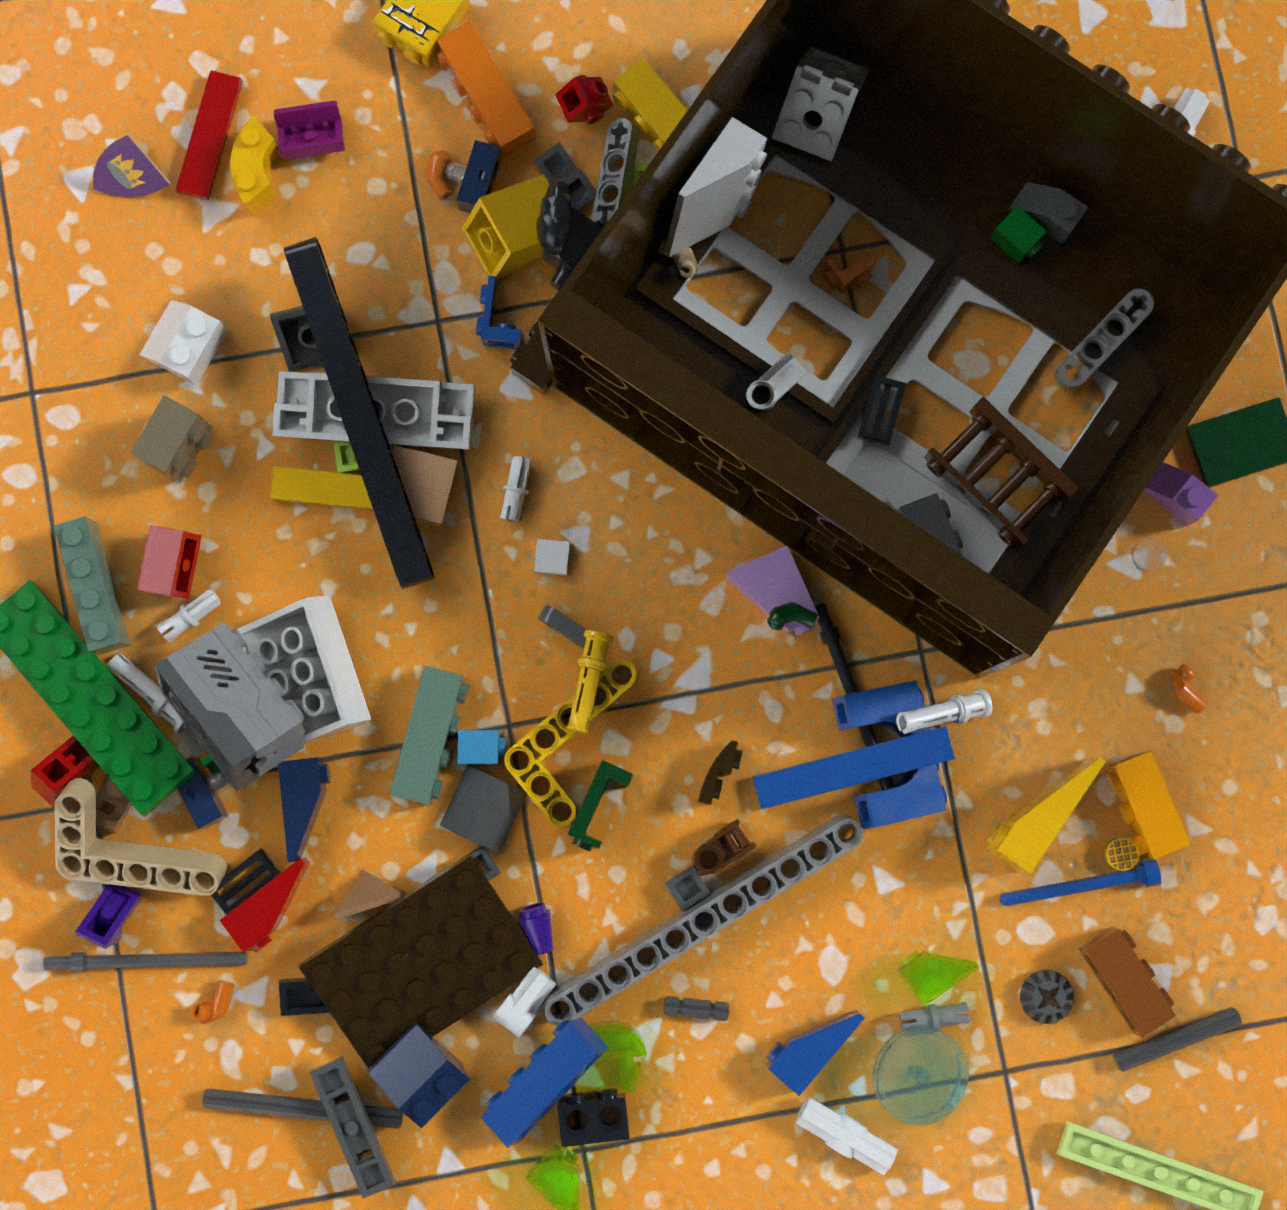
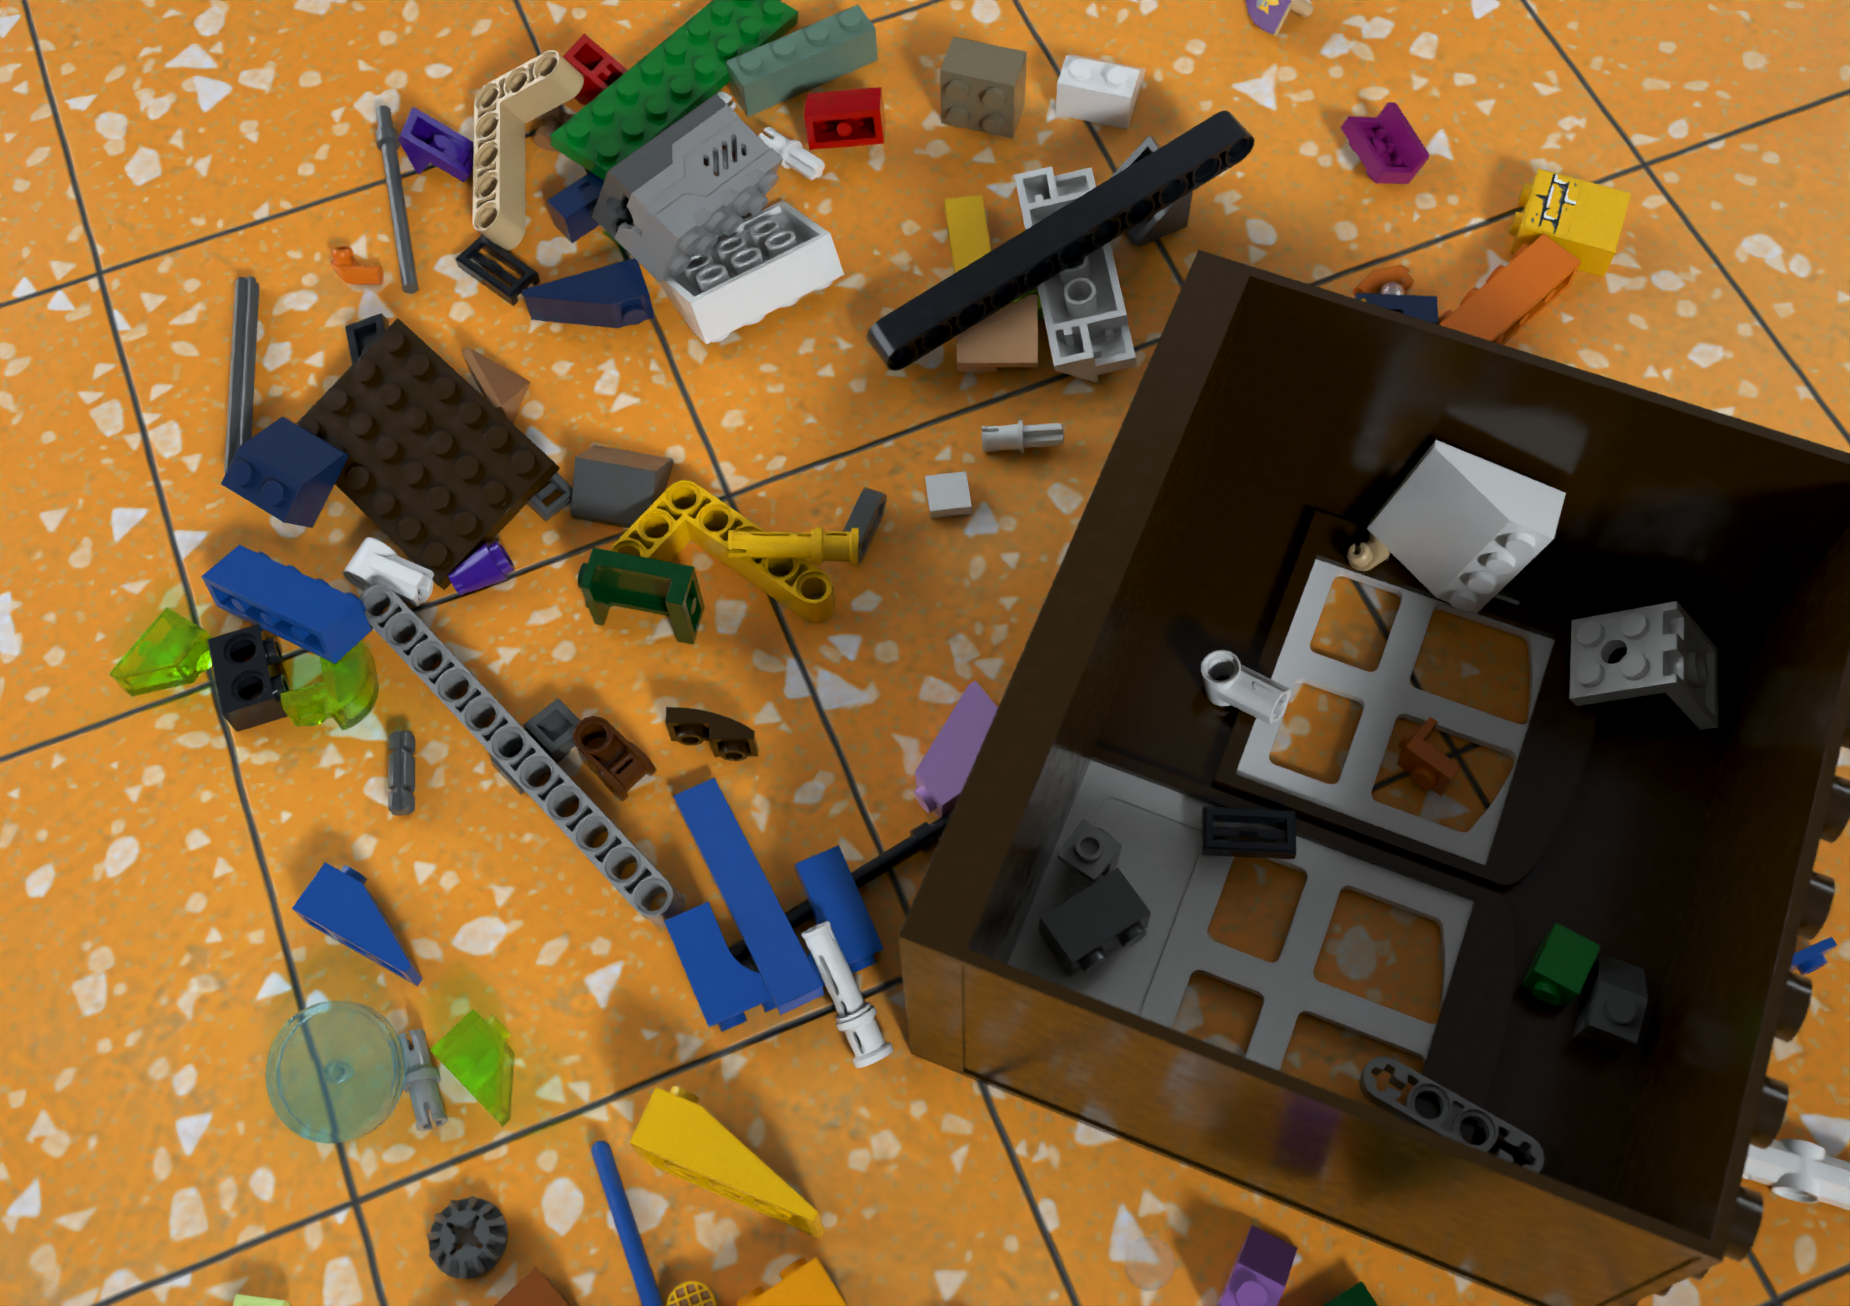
camera: 80 degrees right, 20 degrees down
red tile [175,70,243,201] -> none
red slope [219,857,310,953] -> none
yellow brick [230,116,280,216] -> none
dark grey hinge [309,1056,396,1199] -> none
sand green brick [389,666,469,805] -> none
dark azure brick [458,730,506,765] -> none
dark green arm [767,602,818,631] -> none
white piece [795,1096,898,1175] -> none
reddish brown fence [924,396,1079,548] -> none

